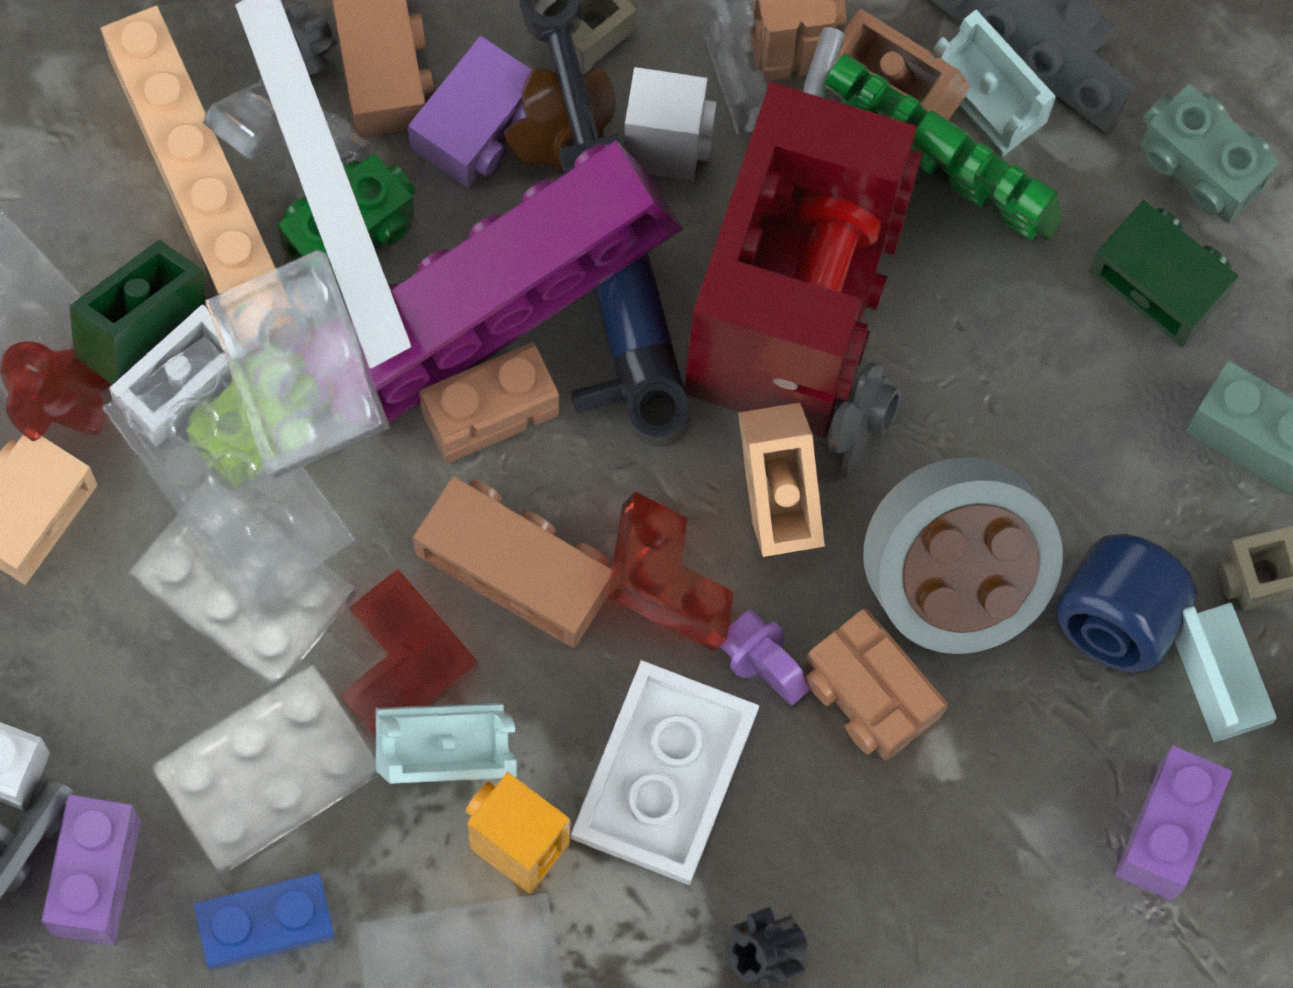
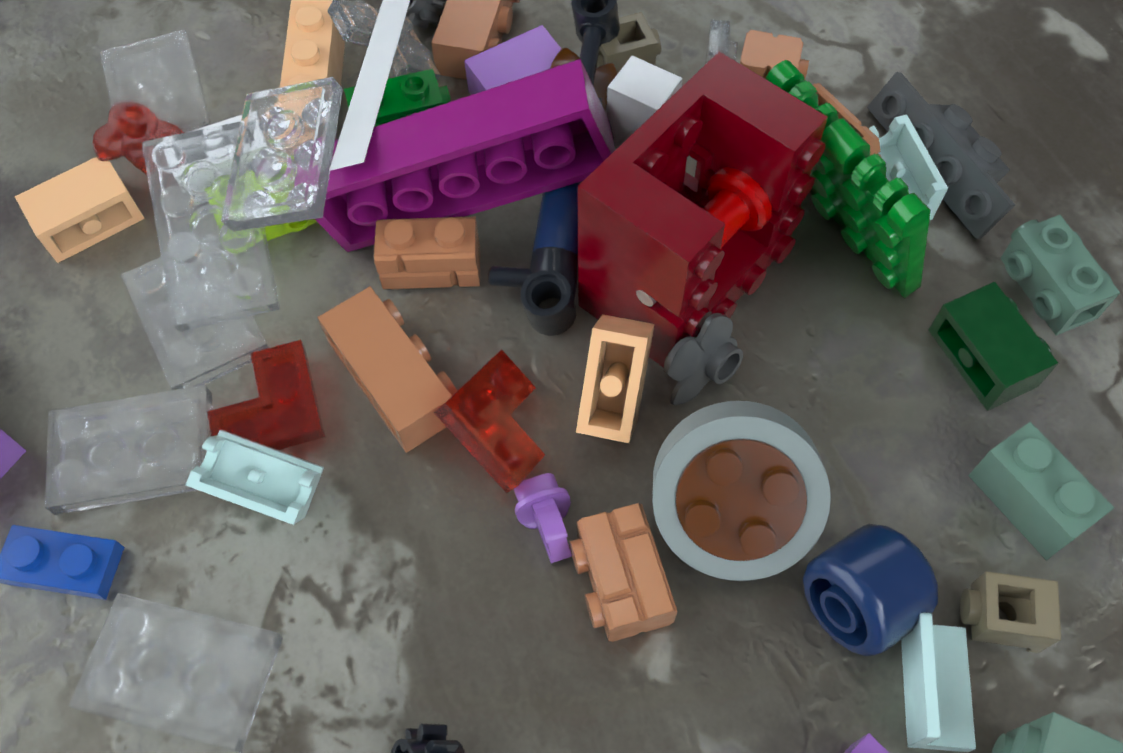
camera: 30 degrees right, 10 degrees down
dark green brick [69,240,205,384] -> none
light orange brick [466,772,570,895] -> none
white plate [571,660,759,885] -> none

